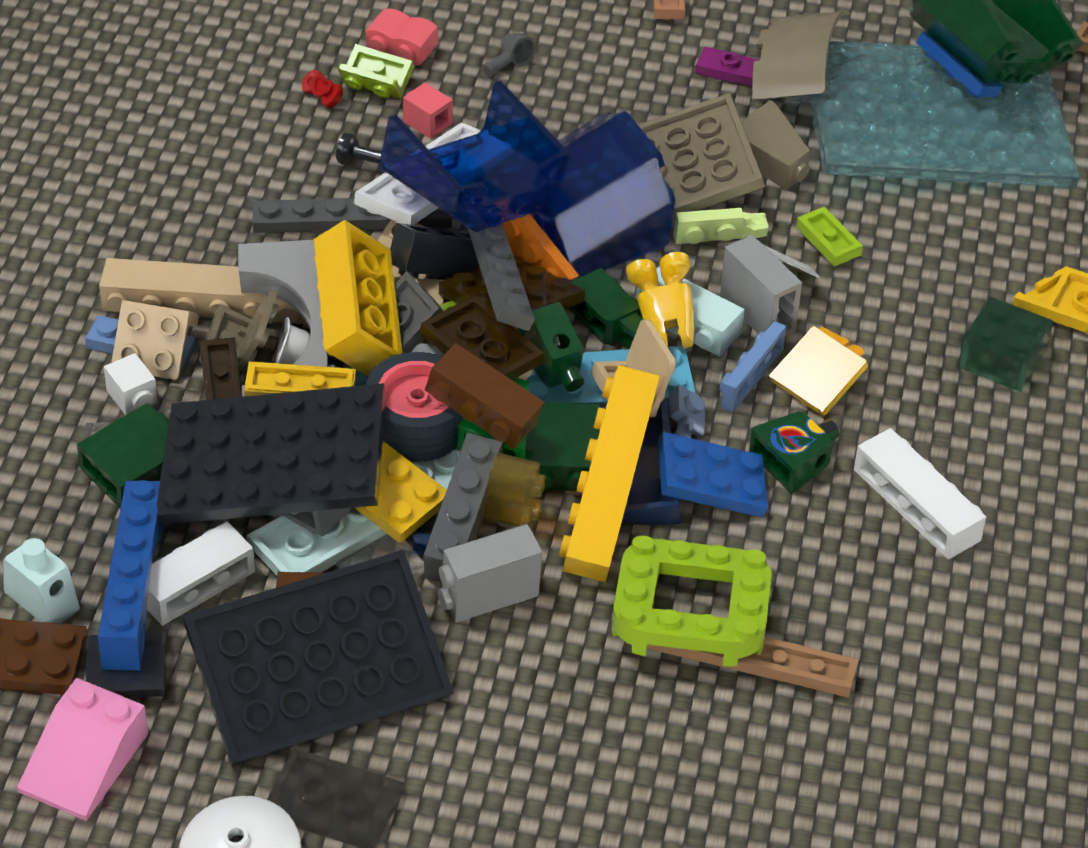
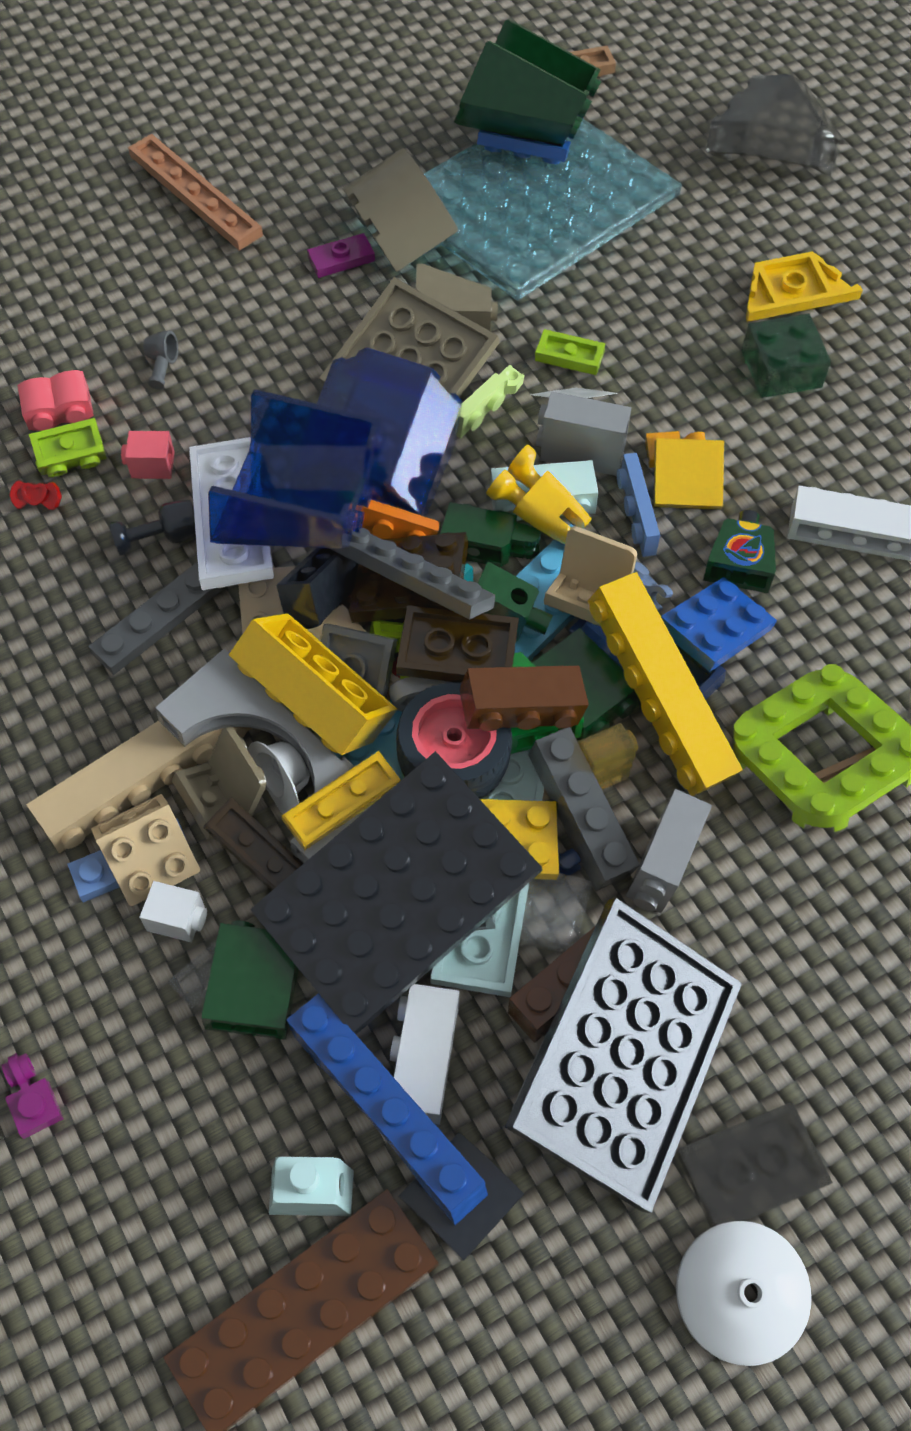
camera: 40 degrees left, 15 degrees up
bright pink slope [17,678,148,821] -> none

